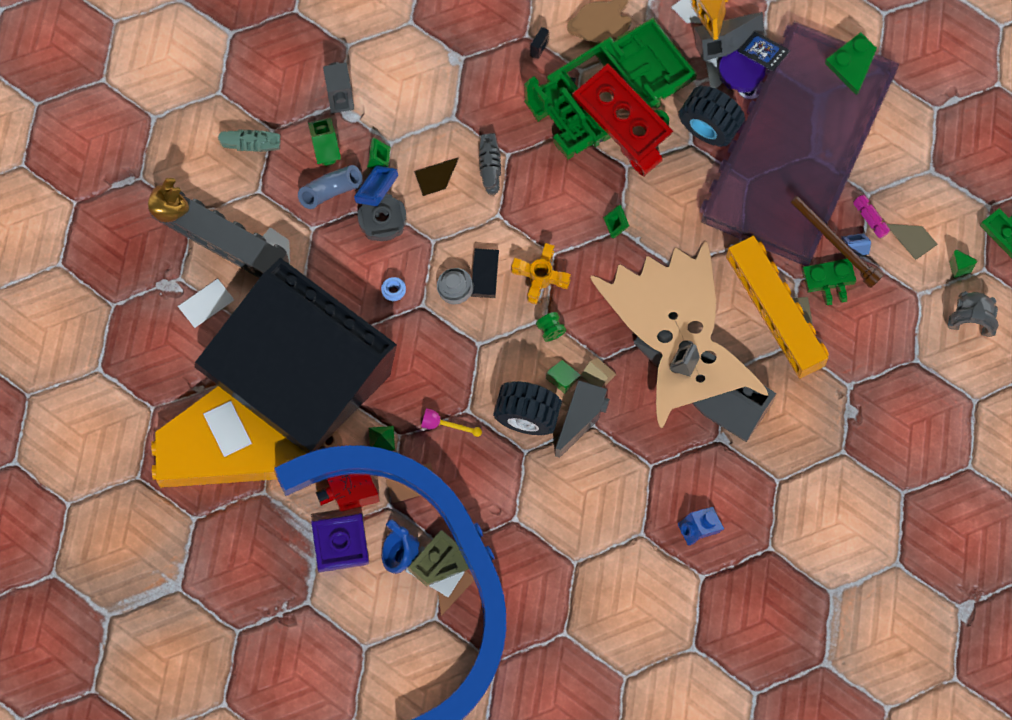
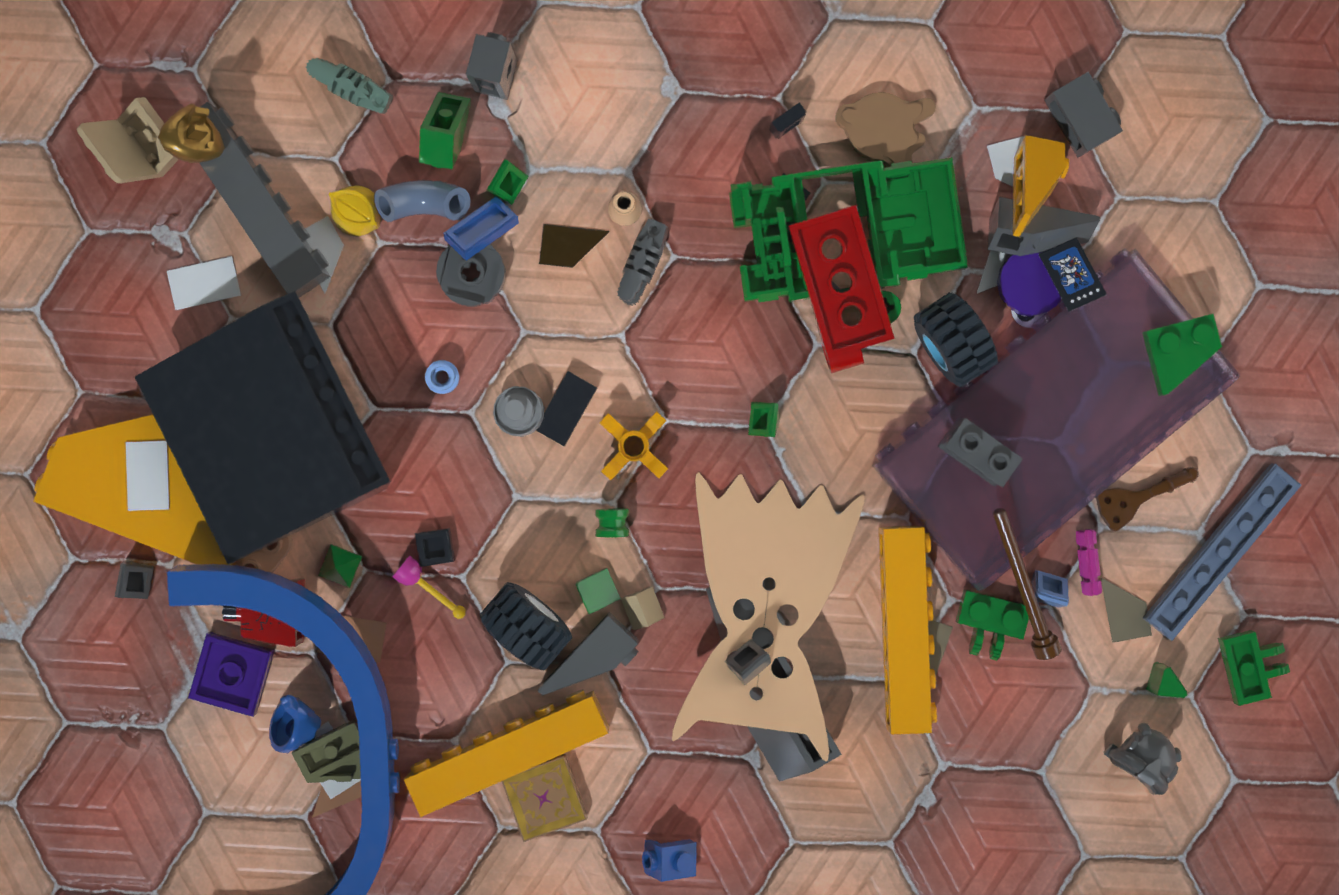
camera: 25 degrees right, 20 degrees up
none -> tan bracket [77,97,179,183]
none -> dark grey slope [115,560,154,599]
none -> yellow hat [328,185,381,236]
none -> light orange brick [404,689,610,817]
none -> black tile [415,528,455,567]
none -> tile [502,754,588,842]
none -> light nougat cone [608,192,642,226]
none -> dark grey hinge [937,418,1023,488]
none -> reddish brown piece [1095,467,1199,531]
none -> sand blue tile [1143,463,1301,641]

